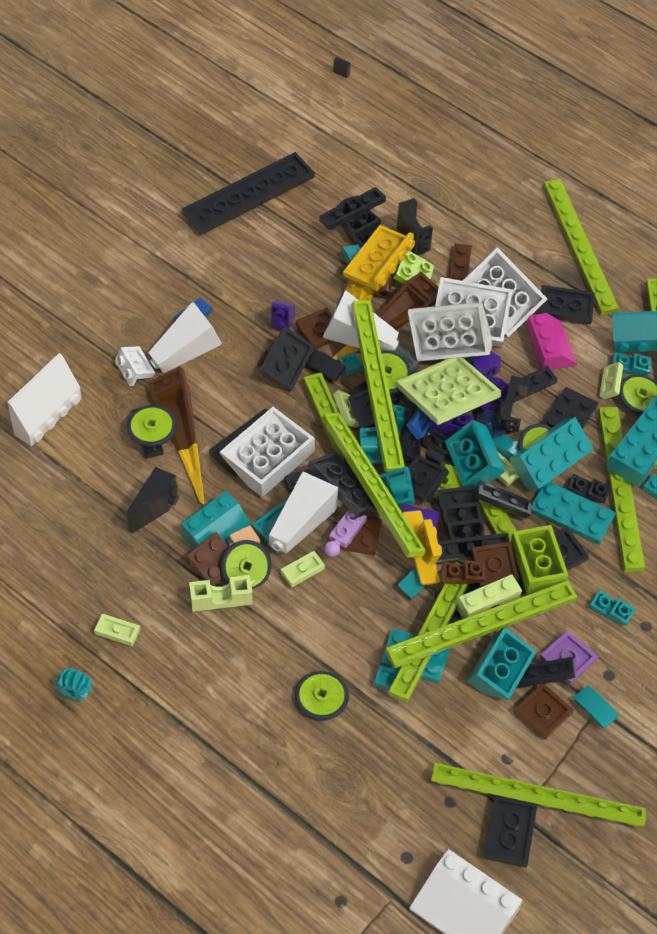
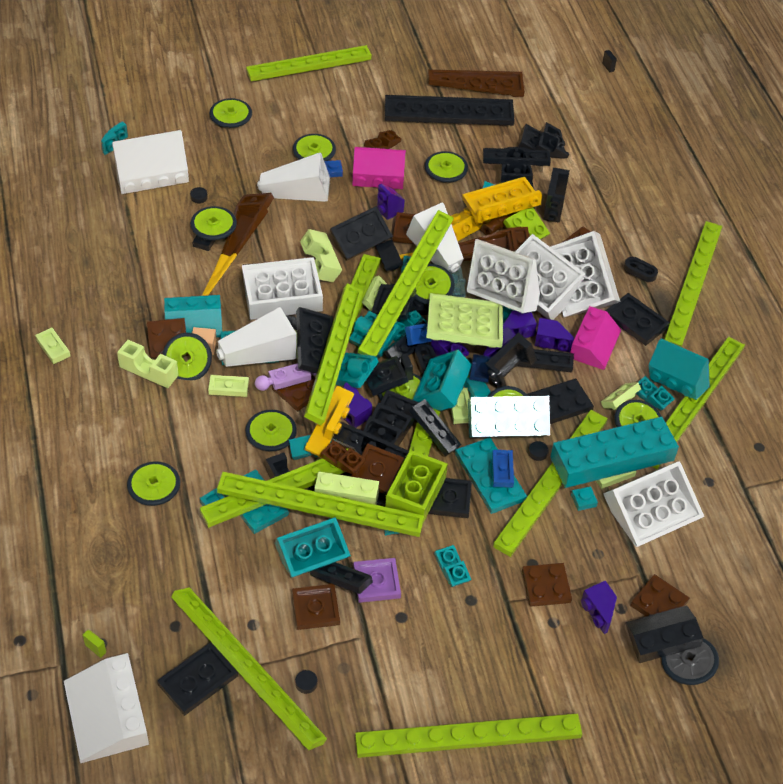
camera: 35 degrees right, 5 degrees down
white bracket [115,346,155,386] -> none
black slope [127,467,179,534] -> none
black slope [566,474,611,503] -> none
teal slope [573,685,619,729] -> none
none -> lime tile [83,630,106,658]
none -> black tile [190,187,208,204]
none -> lime wheel [209,98,252,128]
none -> lime wheel [245,410,297,451]
none -> lime plate [246,45,372,81]
none -> black panel [266,452,290,479]
none -> lime wheel [293,134,336,161]
none -> black tile [295,670,318,694]
none -> yellowish green arch [300,229,342,282]
none -> dark pink slope [353,147,406,189]
none -> reddish brown slope [364,130,401,149]
none -> lime wheel [425,151,468,182]
none -> reddish brown wing [428,69,525,97]
none -> blue plate [492,450,514,488]
none -> black slope [518,122,569,158]
none -> black tile [528,441,549,461]
none -> dark purple slope [535,318,574,352]
none -> black plate [624,257,658,282]

